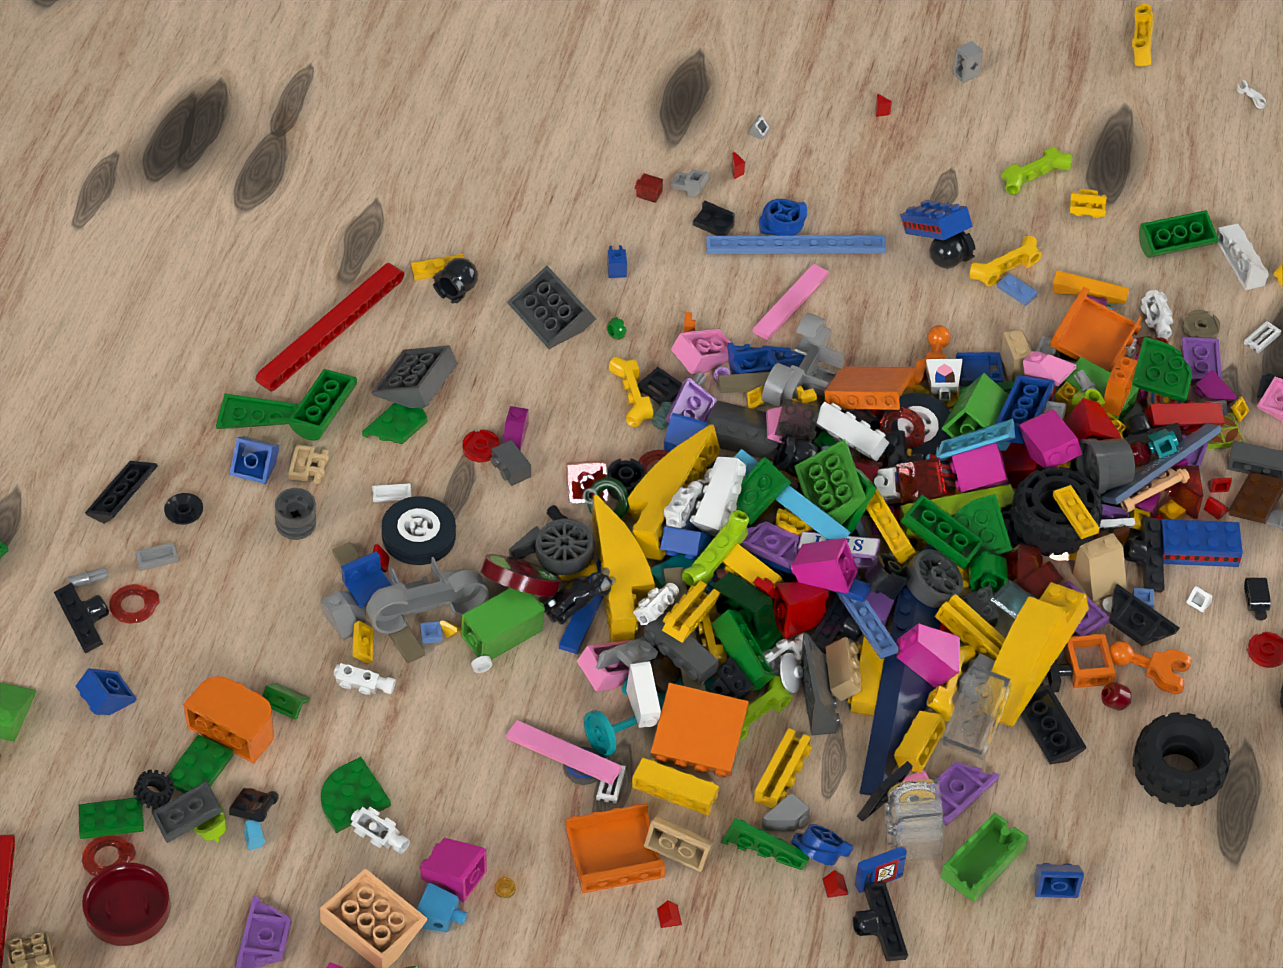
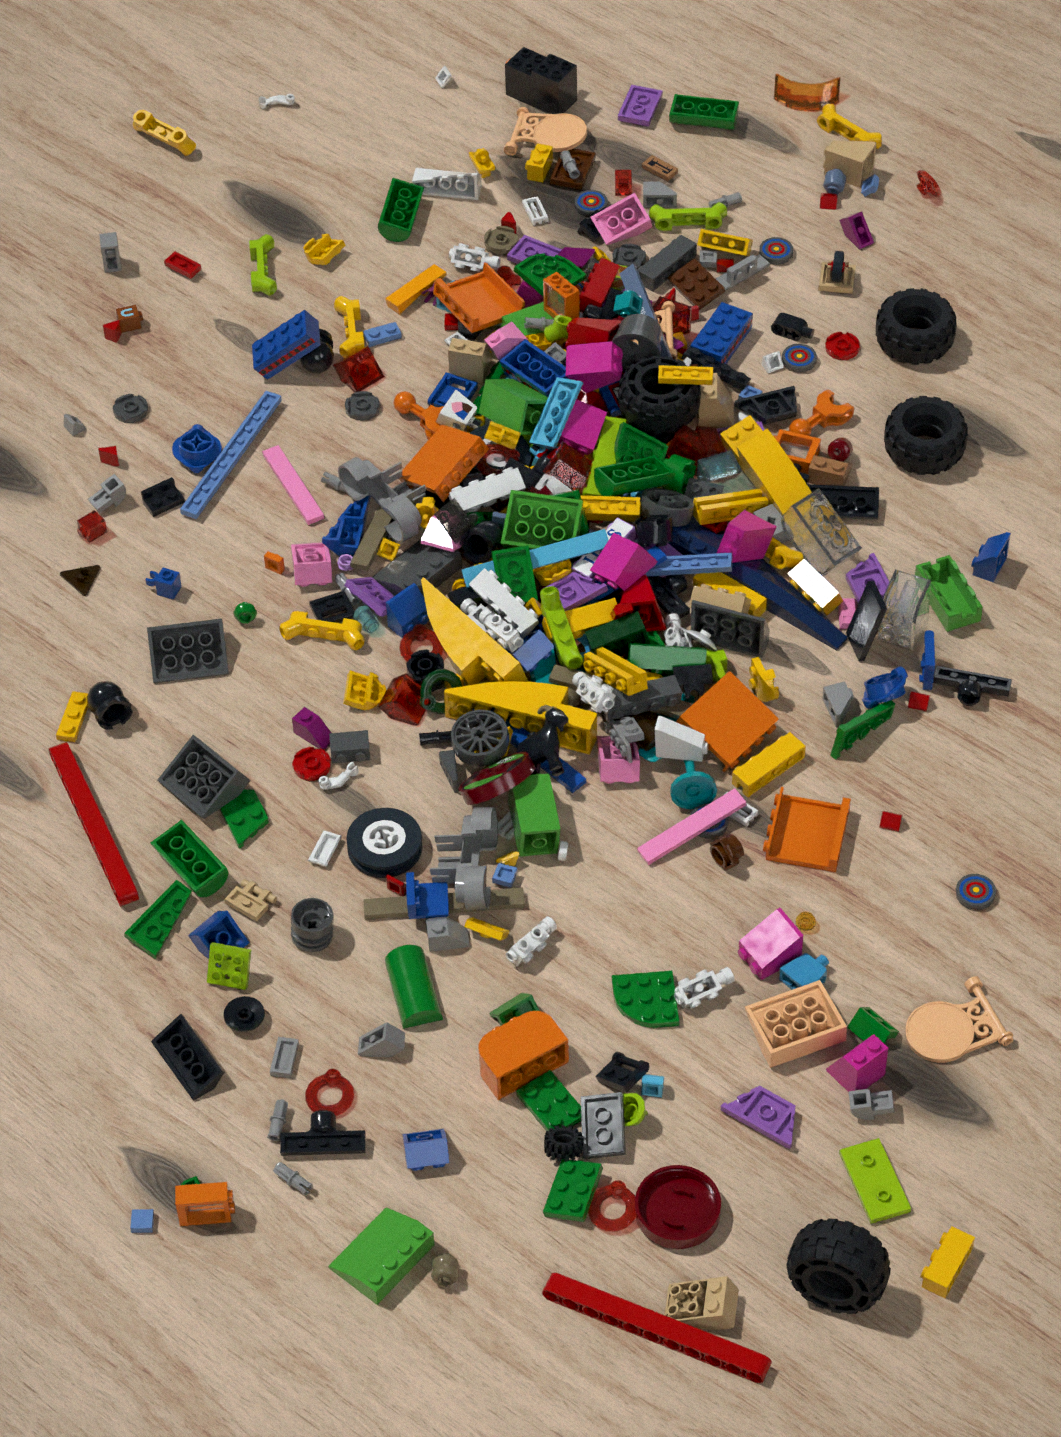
camera: 60 degrees left, 0 degrees up
tan slope [644,816,714,872] -> none
yellow brick [754,728,813,809] -> none
none -> dark brown piece [60,565,100,596]
none -> dark grey tile [113,394,148,423]
none -> dark orange brick [116,305,143,333]
none -> red plate [164,251,202,279]
none -> lime plate [207,942,251,990]
none -> light grey axle [273,1162,313,1195]
none -> white arm [318,762,359,790]
none -> clear red slope [333,346,385,392]
none -> yellow slope [343,670,386,710]
none -> dark grey tile [345,391,380,421]
none -> light grey slope [358,1022,405,1057]
none -> green brick [385,945,443,1029]
none -> yellow hips [484,421,521,450]
none -> red slope [501,212,516,234]
none -> dark grey tile [612,244,646,270]
none -> reddish brown piece [710,834,744,871]
none -> yellow slope [748,657,779,702]
none -> dark grey tile [782,343,817,372]
none -> medium nougat slope [808,455,852,486]

